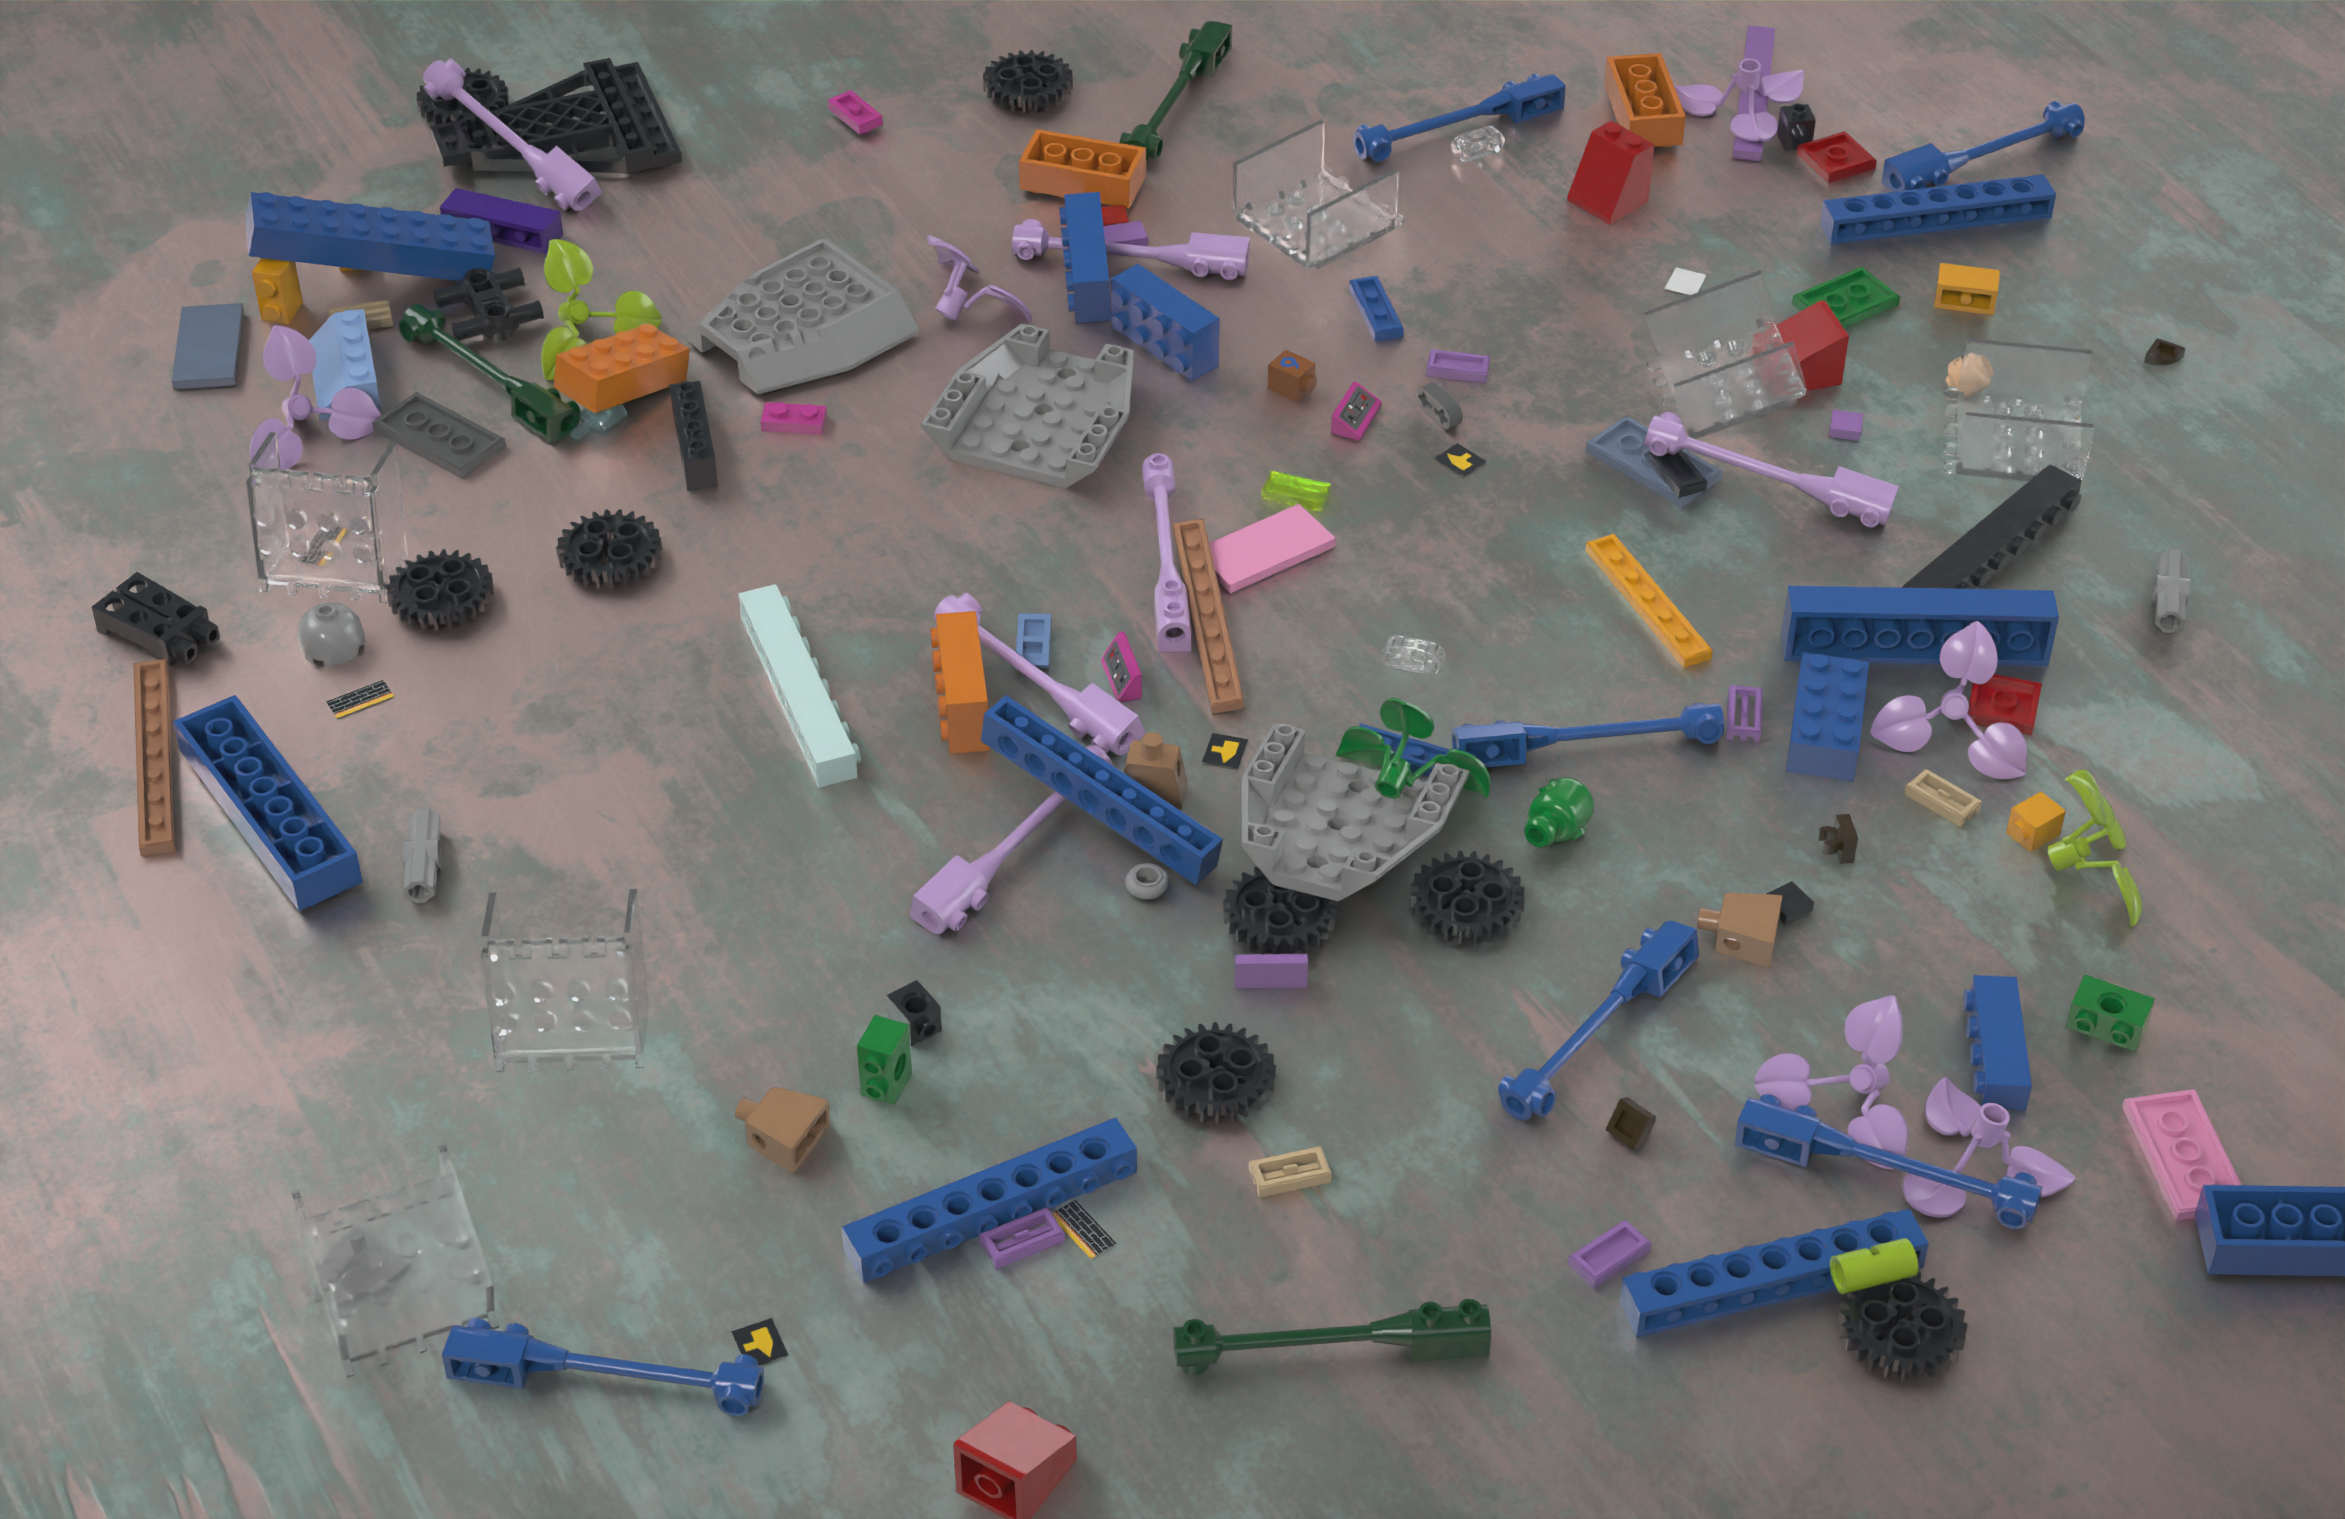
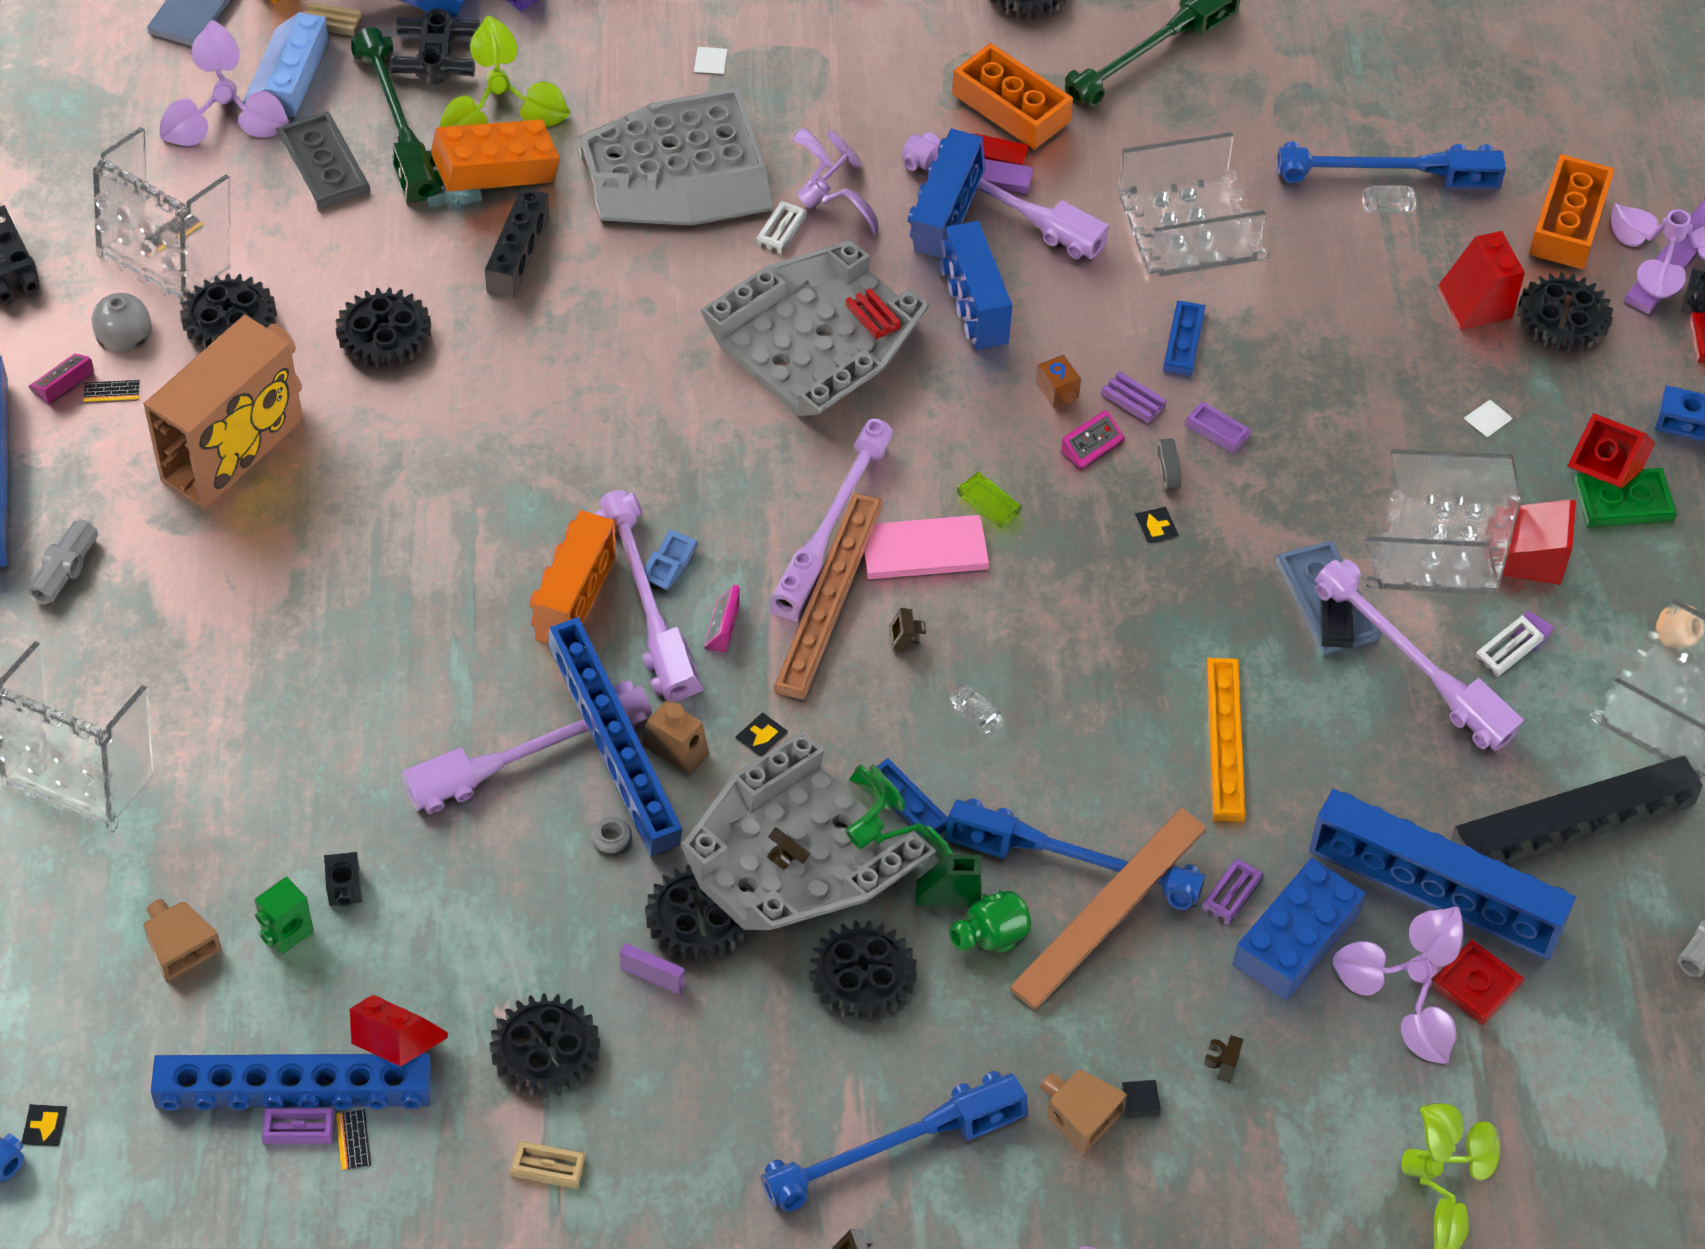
camera: 25 degrees right, 10 degrees up
light aqua brick [738,584,861,788] -> none
dark pink plate [760,402,827,435] -> none
tan tile [1904,769,1982,827] -> none
light orange brick [2006,791,2066,852] -> none
none -> dark pink slope [29,353,94,404]
none -> nougat brick [143,314,303,509]
none -> red slope [349,995,448,1067]
none -> white sticker [694,47,727,74]
none -> white tile [756,201,807,254]
none -> dark brown tile [767,827,811,870]
none -> red tile [845,288,901,340]
none -> dark brown tile [889,608,926,652]
none -> dark green slope [915,855,982,907]
none -> nougat tile [1010,807,1206,1011]
none -> medium lavender tile [1101,371,1167,424]
none -> white tile [1476,615,1544,678]
none -> black gear [1517,272,1613,352]
none -> red slope [1567,413,1655,489]

